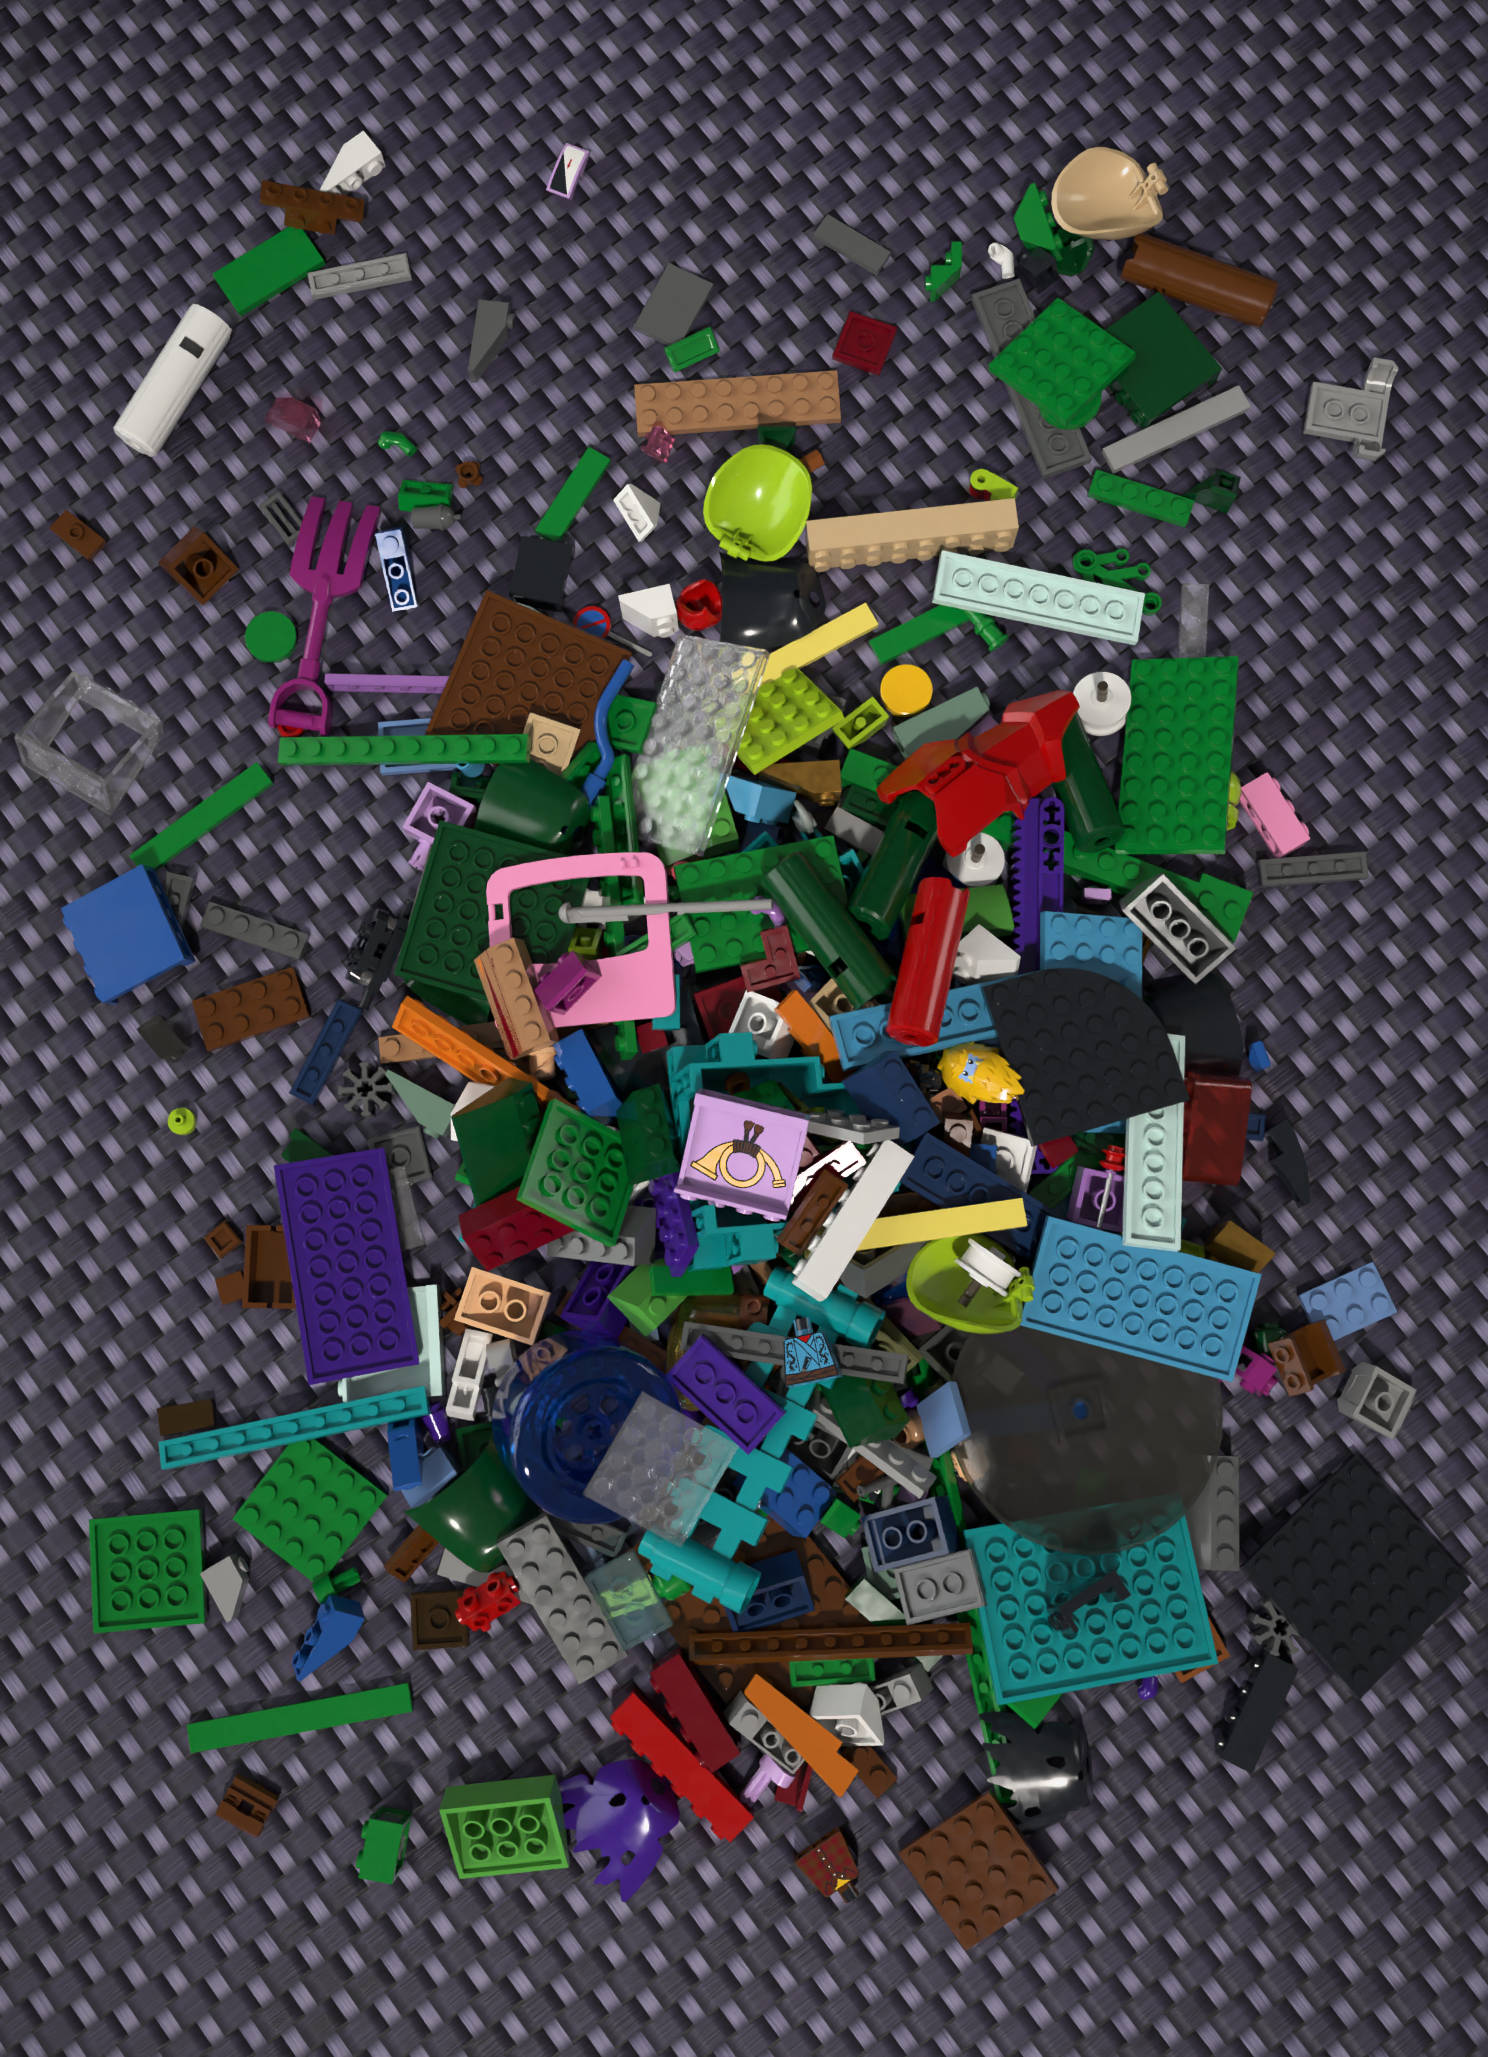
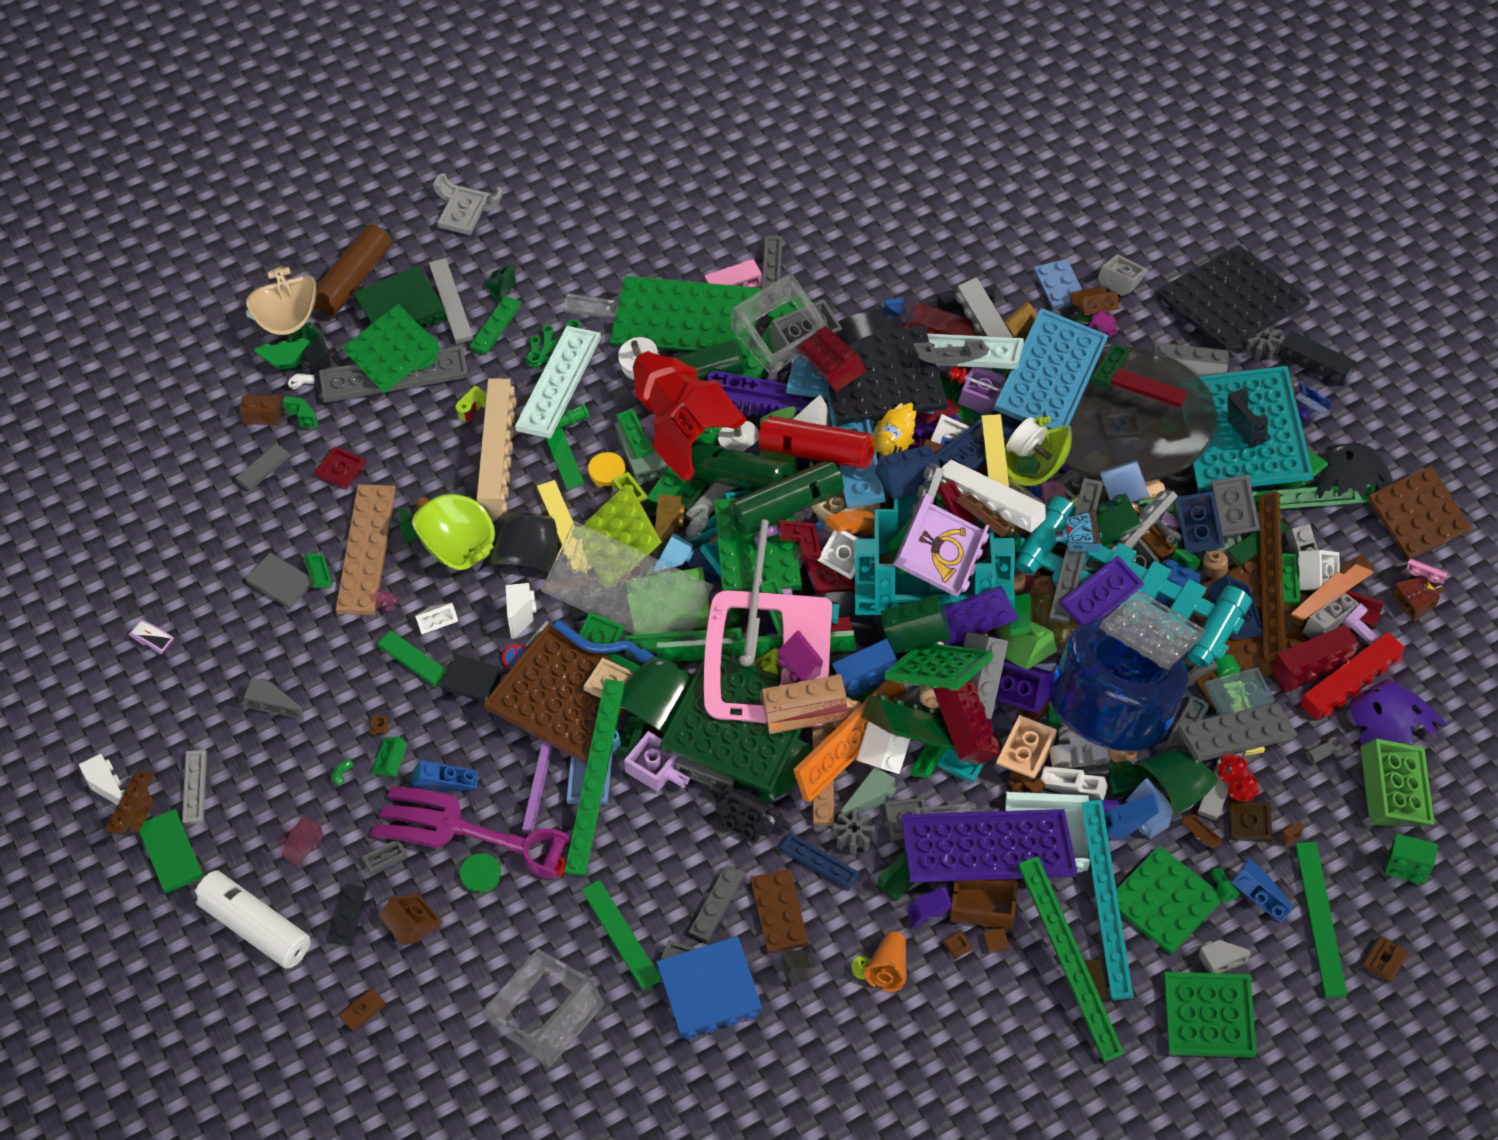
camera: 85 degrees left, 25 degrees down
dark grey piece [411,504,461,531] -> none
red piece [675,579,722,631] -> none
none -> reddish brown slope [240,393,285,425]
none -> black plate [331,884,368,947]
none -> green tile [616,409,653,459]
none -> clear windscreen [731,273,829,374]
none -> dark red brick [796,325,866,392]
none -> orange cone [864,931,907,992]
none -> dark purple slope [907,888,952,928]
none -> dark grey slope [913,340,988,365]
none -> light grey slope [955,277,1013,338]
none -> dark green slope [1017,456,1040,474]
none -> green plate [1018,856,1124,1063]
none -> dark green tile [1091,344,1130,389]
none -> dark red tile [1111,369,1188,408]
none -> medium nougat head [1203,550,1228,579]
none -> reddish brown plate [1280,821,1305,846]
none -> clear blue tile [1295,382,1331,418]
none -> dark grey bar [1306,737,1343,764]
none -> bright pink slope [1406,558,1448,584]

